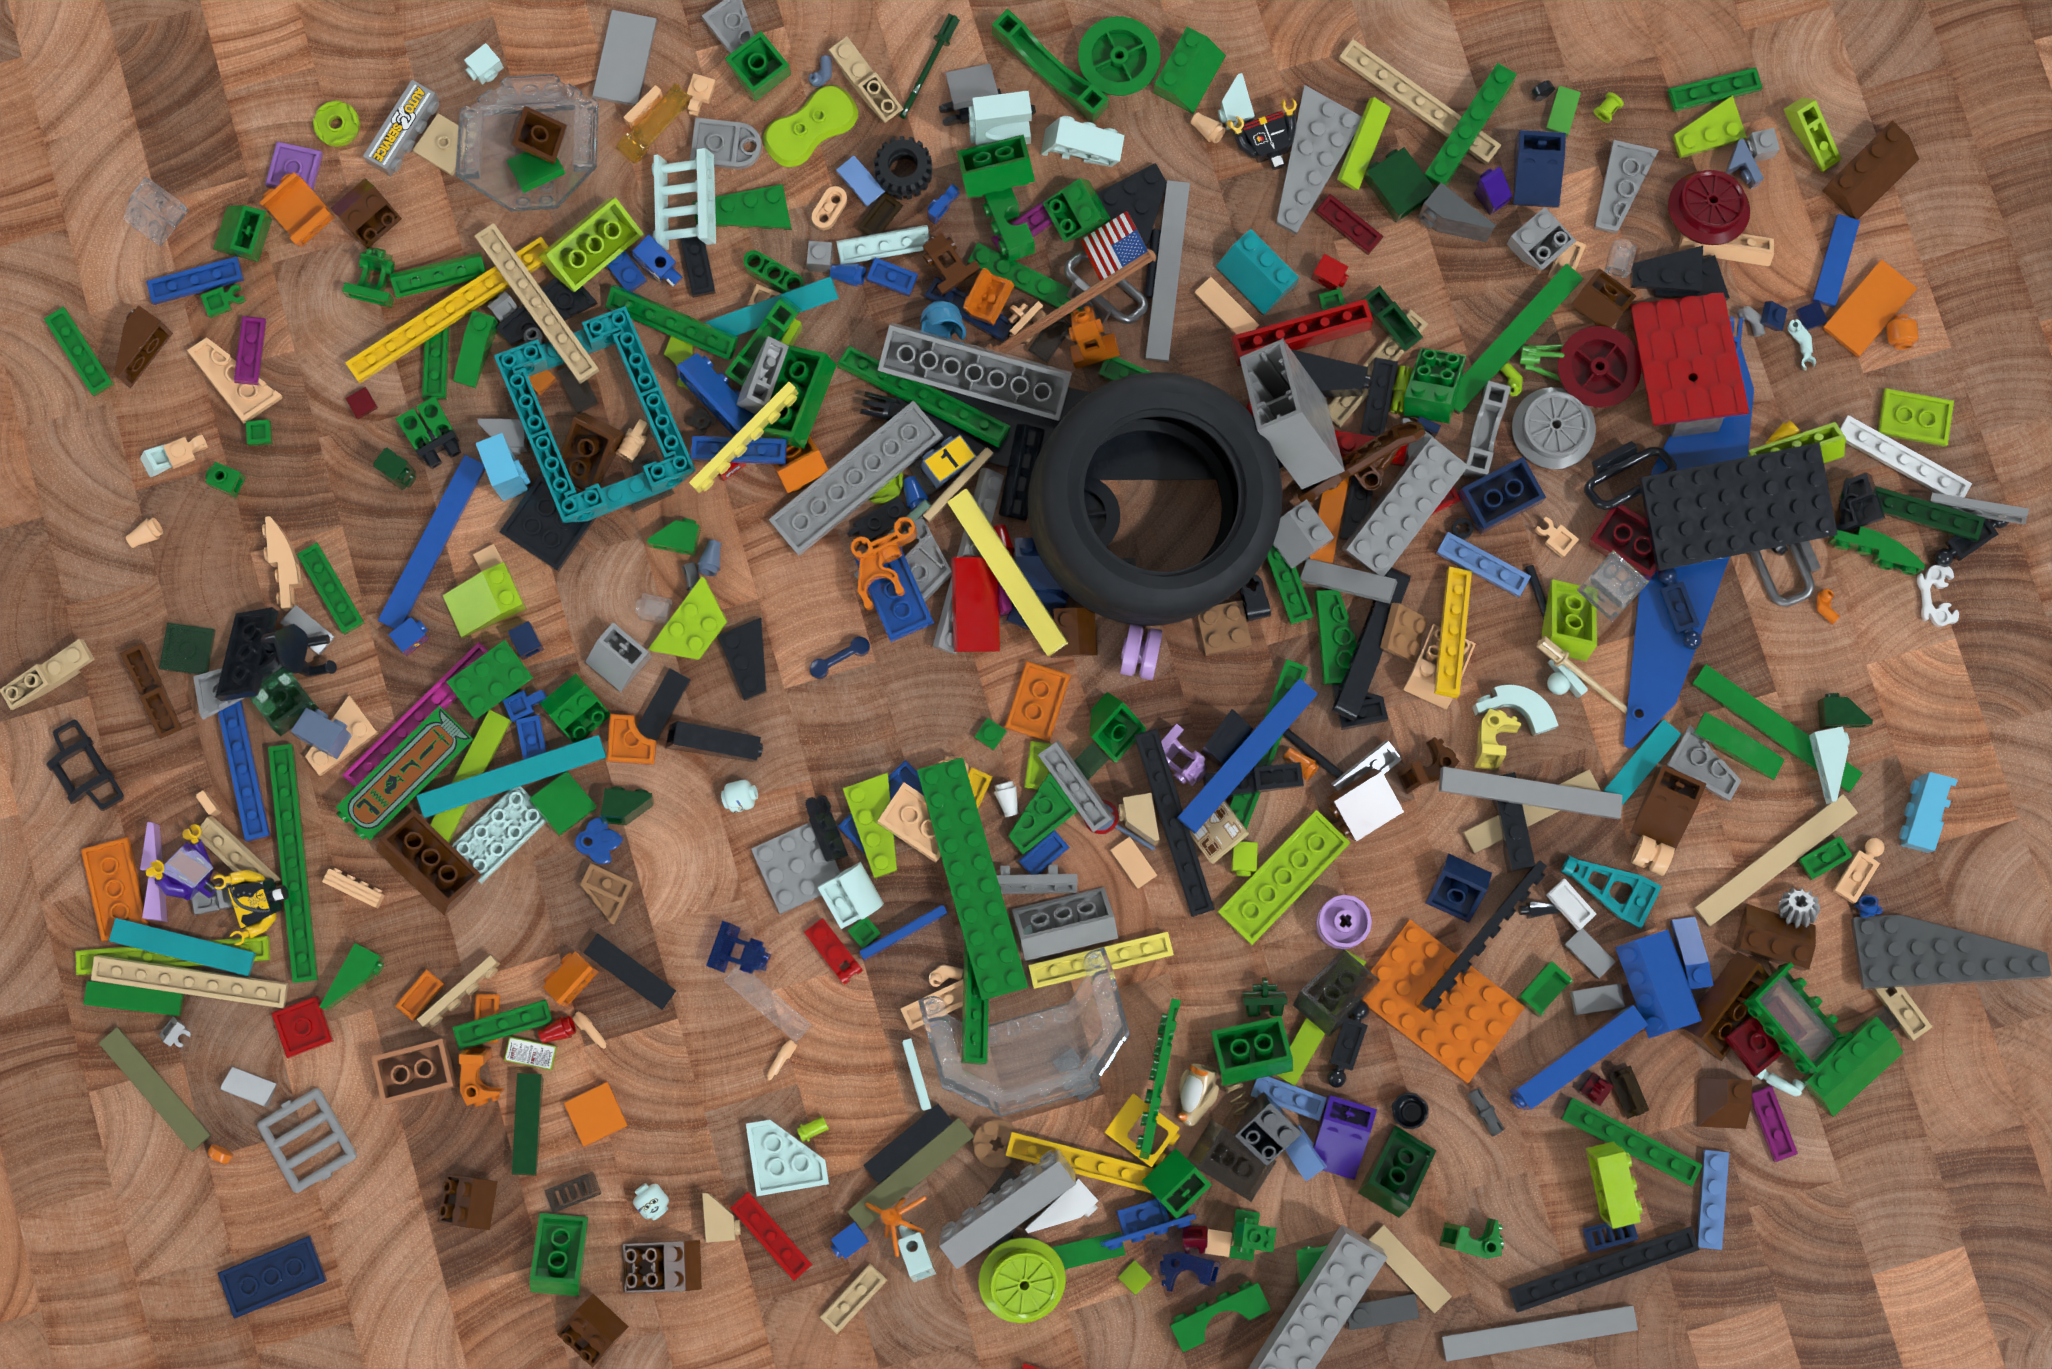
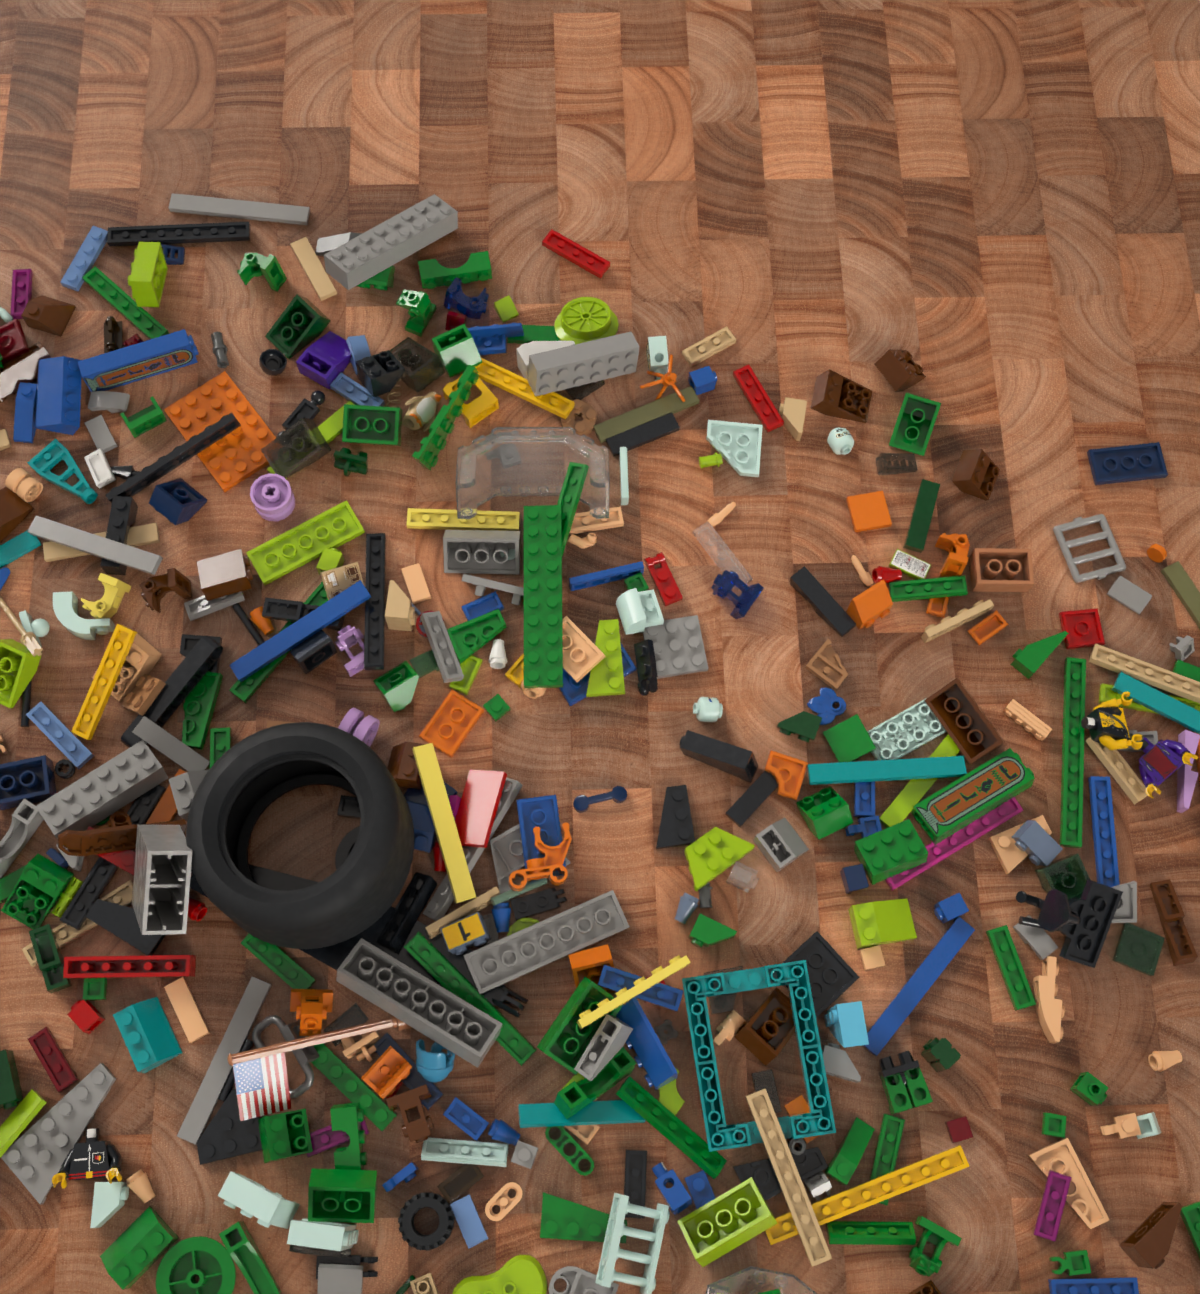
camera: 165 degrees left, 10 degrees down
light nougat tile [196,790,222,817] -> none
light nougat tile [1205,1229,1232,1257] -> none

